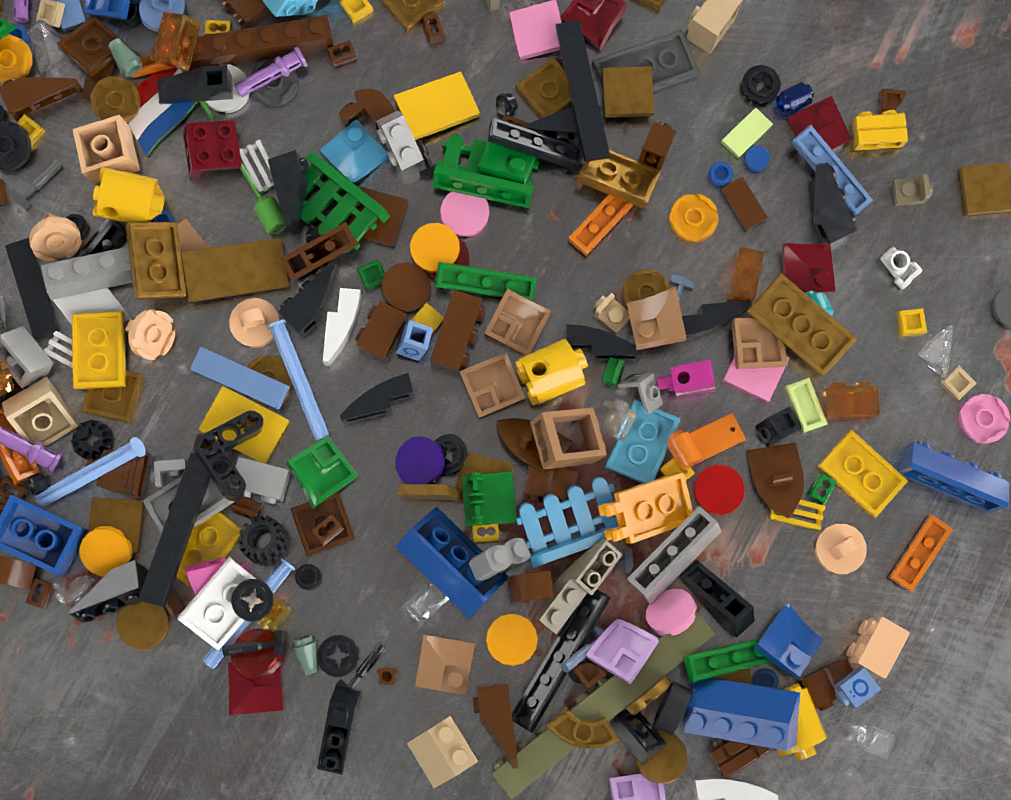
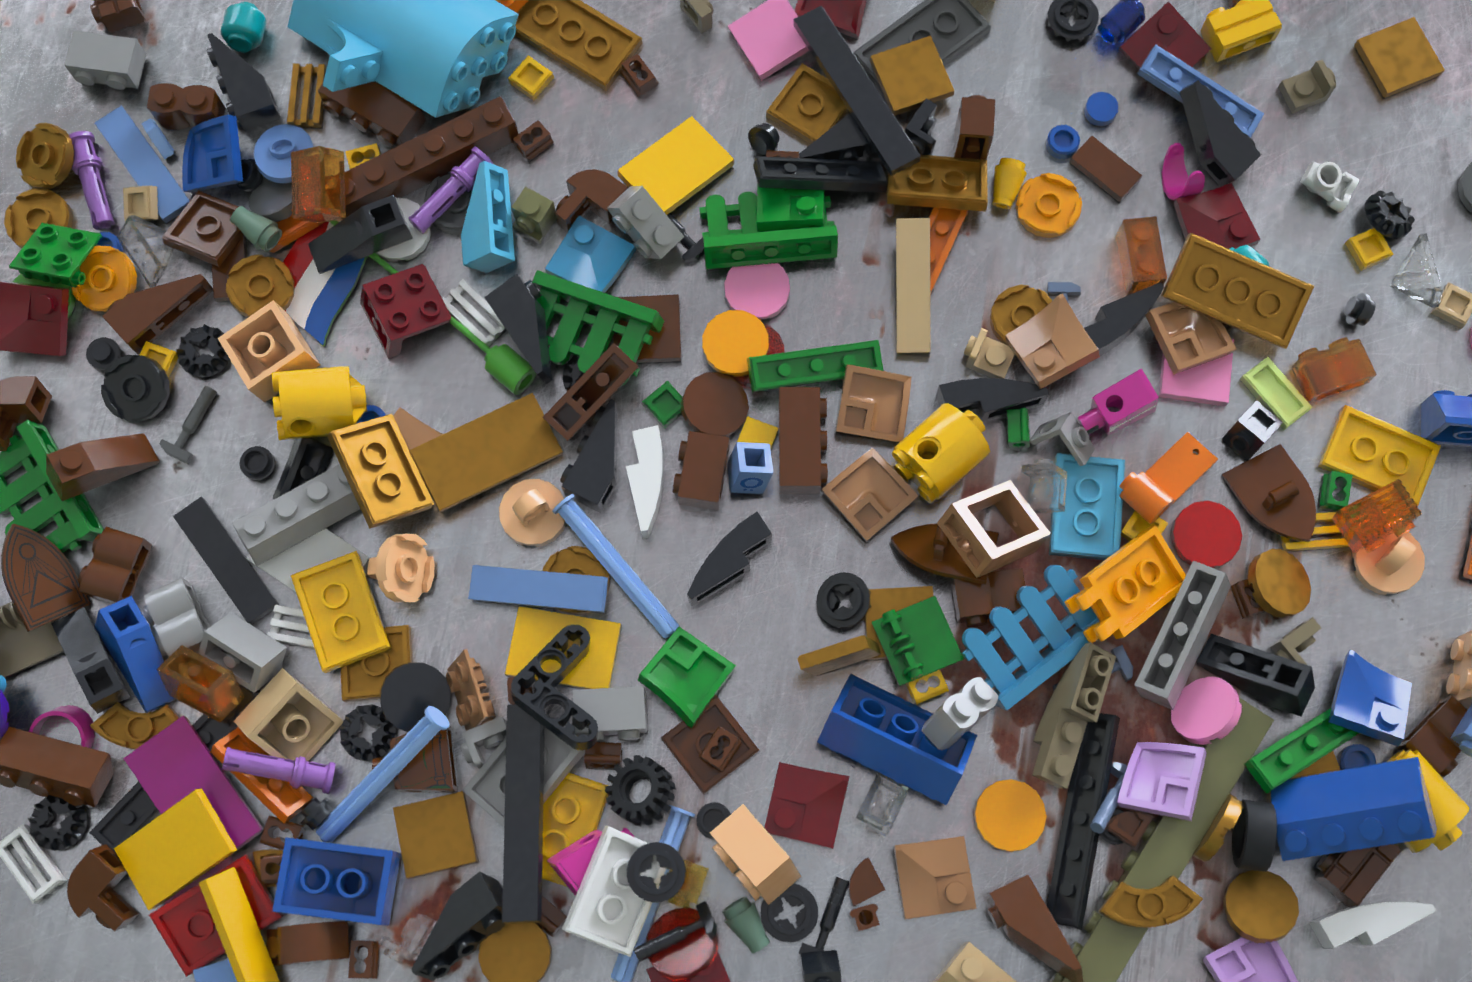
camera: 10 degrees left, 5 degrees down
light nougat tile [29,213,82,262] -> none
light orange tile [79,526,133,577] -> none
dark purple tile [395,436,445,484] -> none
reddish brown brick [507,570,554,603] -> none
black slope [611,709,667,764] -> none
yellowish green tile [721,108,773,159] -> none
none -> black gear [176,324,229,377]
none -> black tile [380,662,451,732]
none -> medium nougat hinge [446,649,496,731]
none -> medium azure slope [461,161,515,273]
none -> olive brick [511,186,557,243]
none -> light nougat brick [710,804,801,905]
none -> dark red plate [764,762,850,849]
none -> reddish brown tile [849,857,885,907]
none -> tan tile [896,218,931,353]
none -> black bracket [905,98,938,156]
none -> yellow cone [992,158,1027,209]
none -> dark pink helmet [1162,143,1205,200]
none -> reddish brown piece [1231,579,1265,619]
none -> pearl gold tile [1247,549,1311,618]
none -> dark tan bracket [1270,617,1322,665]
none -> clear orange brick [1332,479,1422,553]
none -> black plate [1344,293,1376,326]
none -> black gear [1364,190,1415,238]

